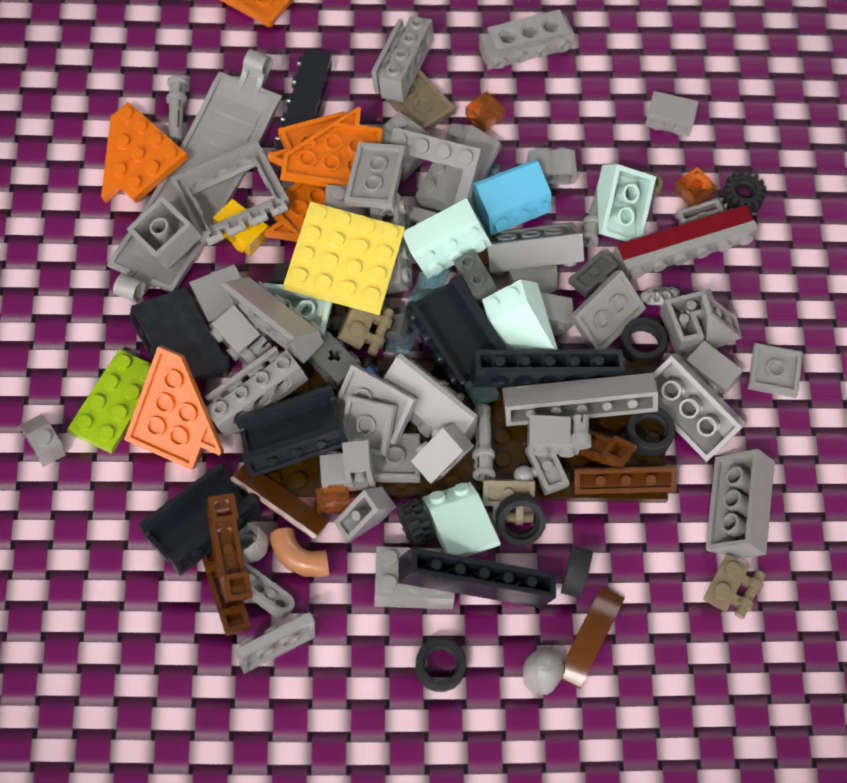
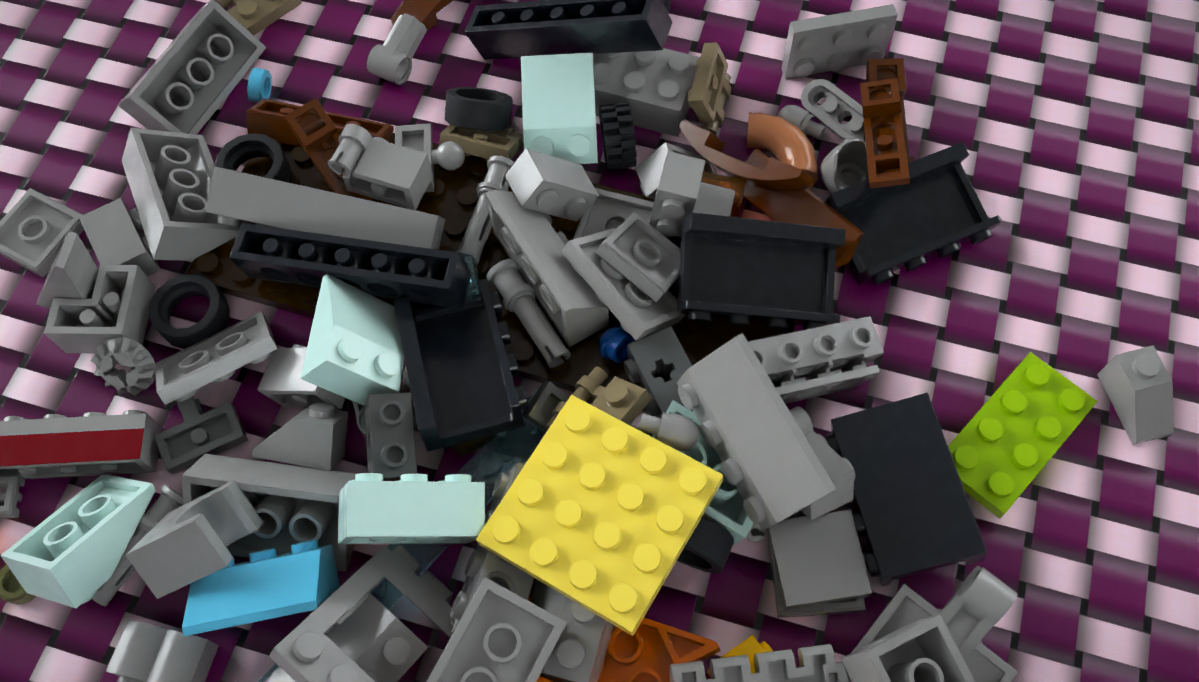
camera: 155 degrees left, 0 degrees up
wing [124,346,224,470] -> none
black tyre [561,546,593,598] -> none
none -> light grey piece [125,480,263,599]
none -> medium azure tile [247,68,272,103]
none -> light grey piece [367,13,427,85]
none -> light grey cylinder [638,412,699,451]
none -> reddish brown slope [679,120,815,191]
none -> dark tan plate [688,42,731,136]
none -> light grey cylinder [777,105,826,140]

